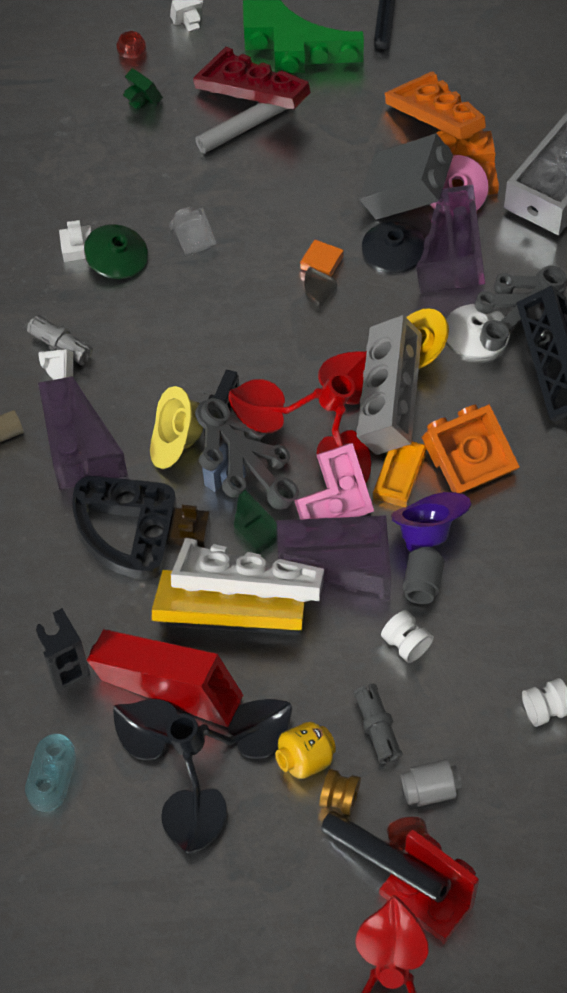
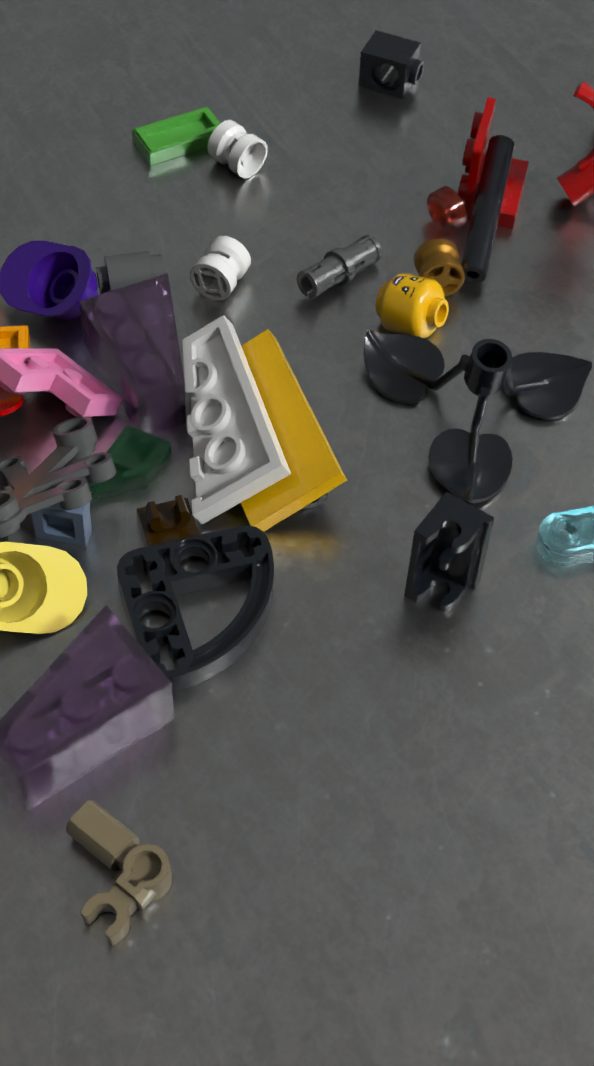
camera: 120 degrees left, 5 degrees down
red slope [87,629,244,727] -> none
light grey brick [401,759,462,807] -> none

